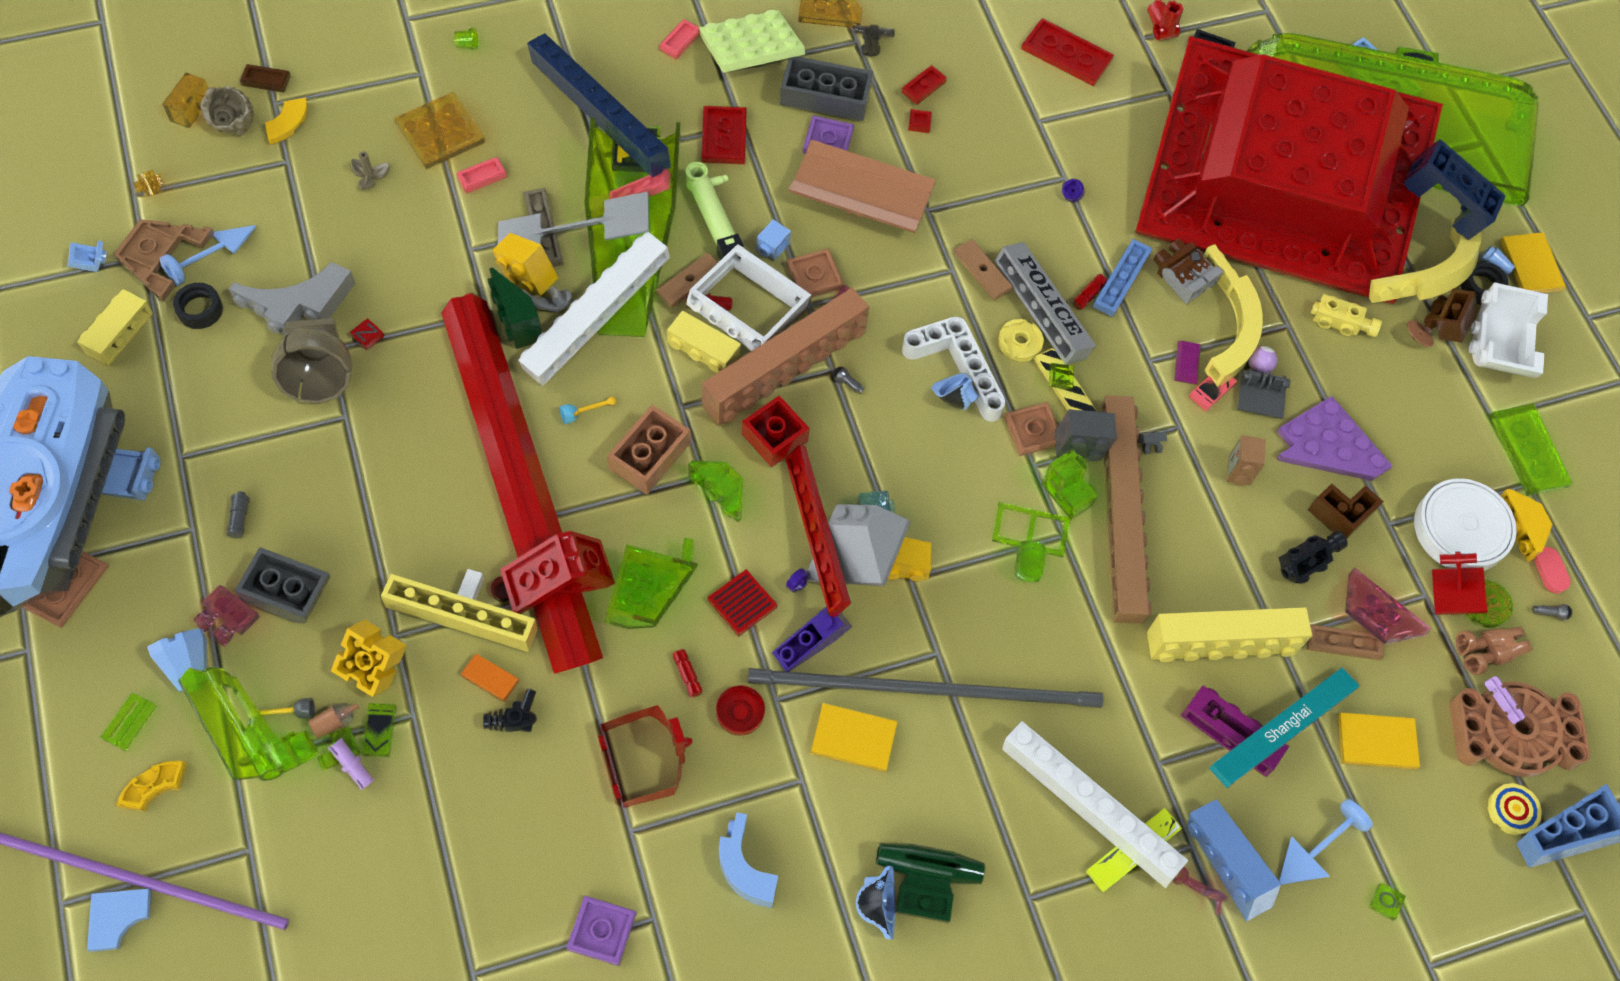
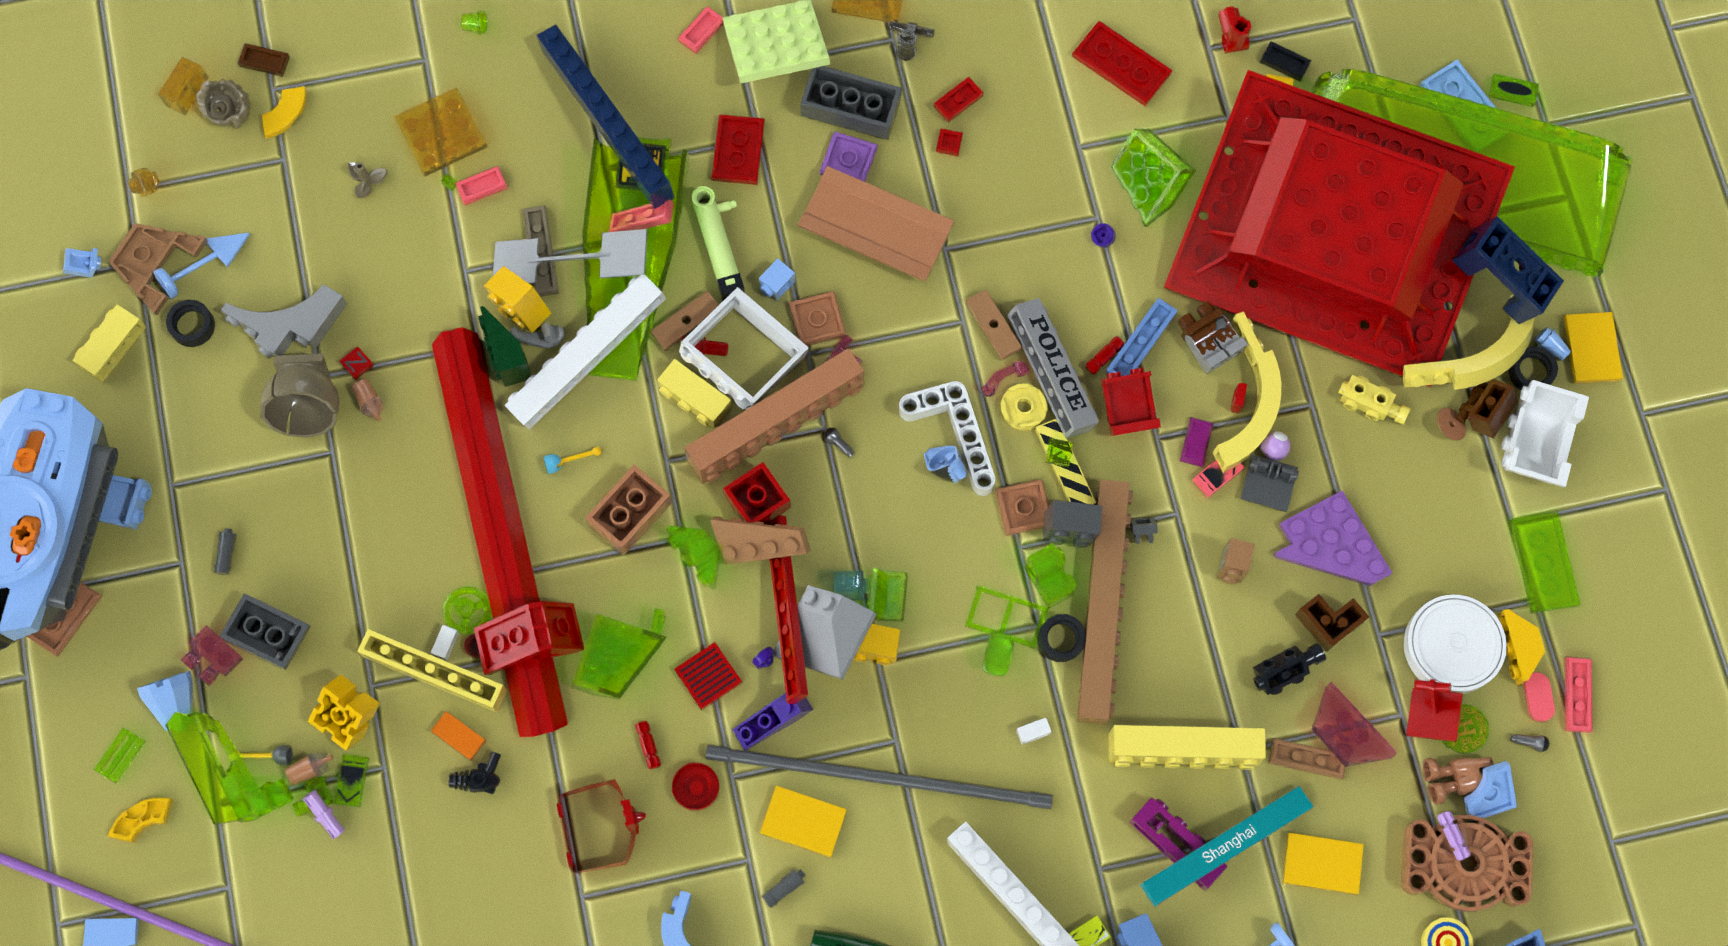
camera: 10 degrees right, 10 degrees up
none -> piece [351,379,383,421]
none -> clear neon green piece [441,173,456,191]
none -> clear neon green piece [443,586,491,634]
none -> medium nougat wing [711,516,811,565]
none -> dark grey piece [762,868,806,908]
none -> clear neon green bracket [866,568,908,622]
none -> clear pink piece [982,361,1029,397]
none -> white piece [1016,718,1051,745]
none -> black tyre [1037,614,1086,662]
none -> red panel [1101,367,1161,436]
none -> clear neon green wedge [1111,129,1196,227]
none -> red tile [1230,382,1247,413]
none -> light blue tile [1464,761,1517,823]
none -> coral tile [1565,657,1592,733]

